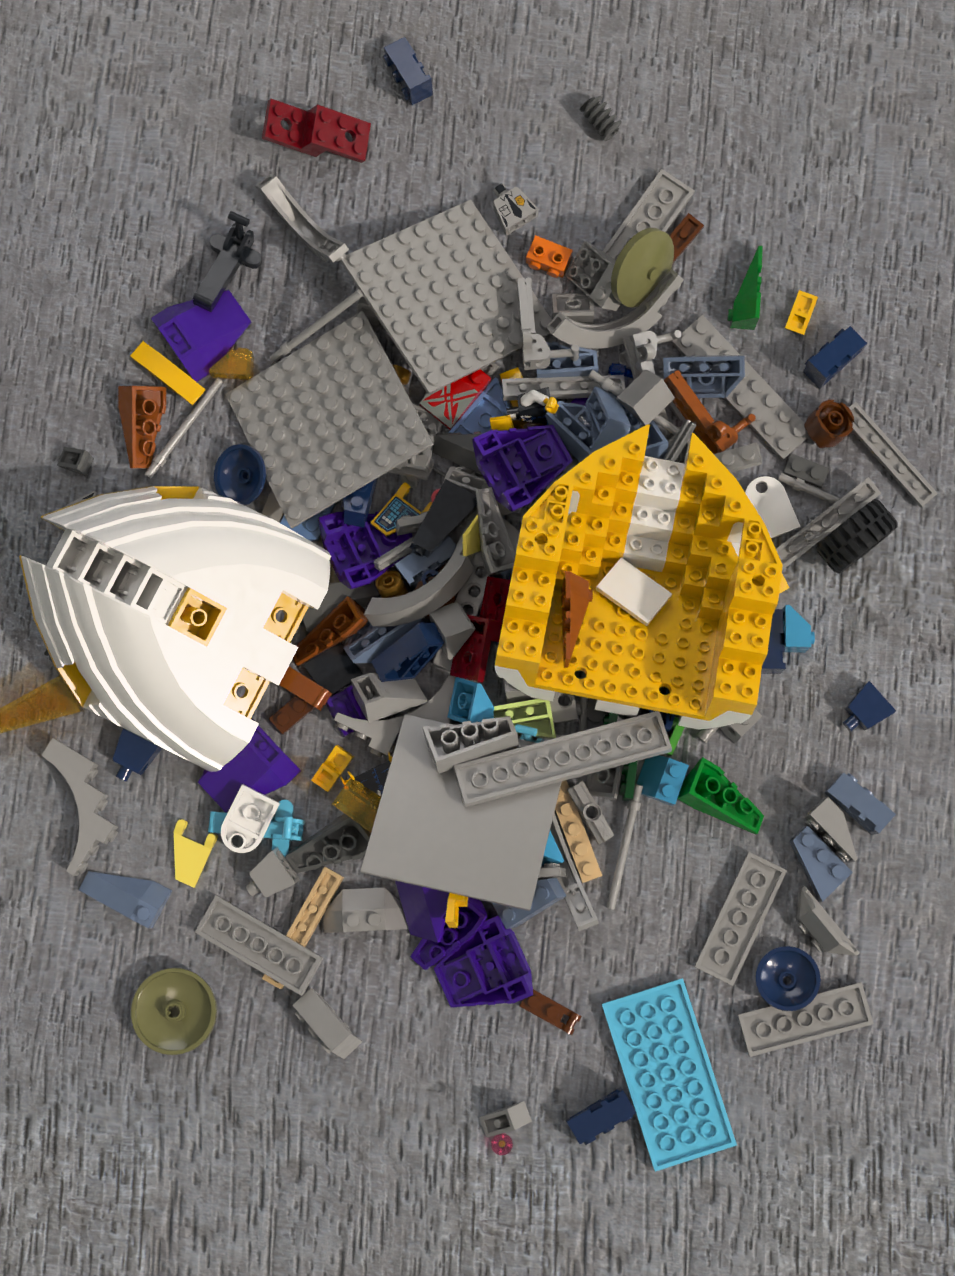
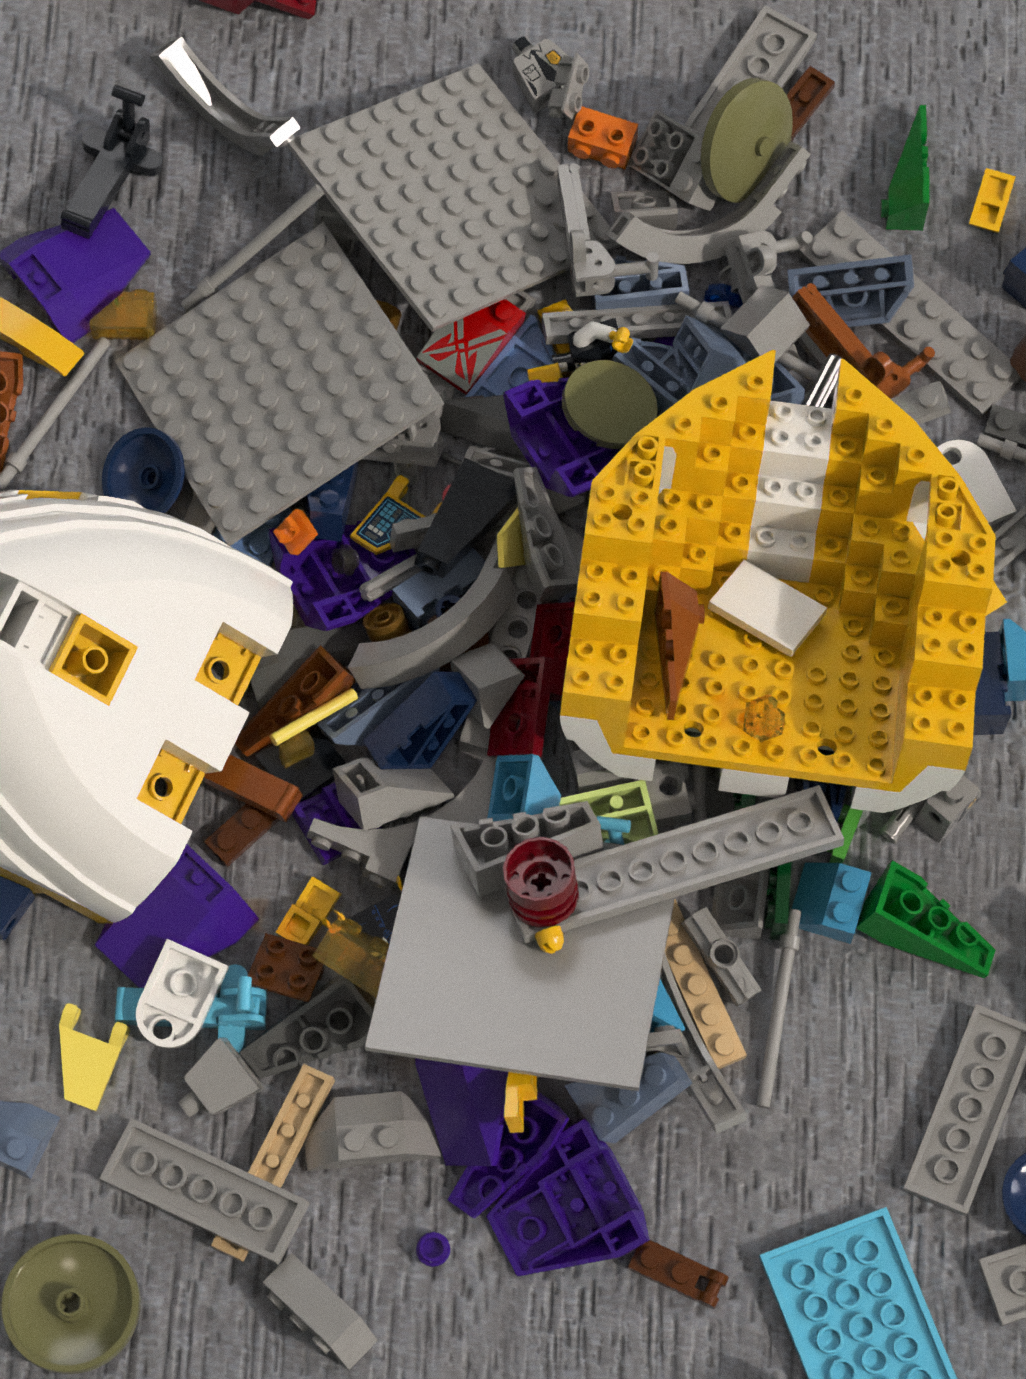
camera: 10 degrees left, 10 degrees down
none -> reddish brown hinge [247,933,329,1003]
none -> light yellow bar [269,688,358,746]
none -> orange tile [273,509,318,556]
none -> clear yellow piece [279,729,314,768]
none -> clear smoke plate [331,544,360,576]
none -> dark purple plate [416,1232,450,1267]
none -> dark red wheel [503,837,579,928]
none -> yellow hinge [535,926,564,954]
none -> light grey hinge [548,53,589,123]
none -> olive tile [562,360,658,449]
none -> clear yellow piece [743,694,785,742]

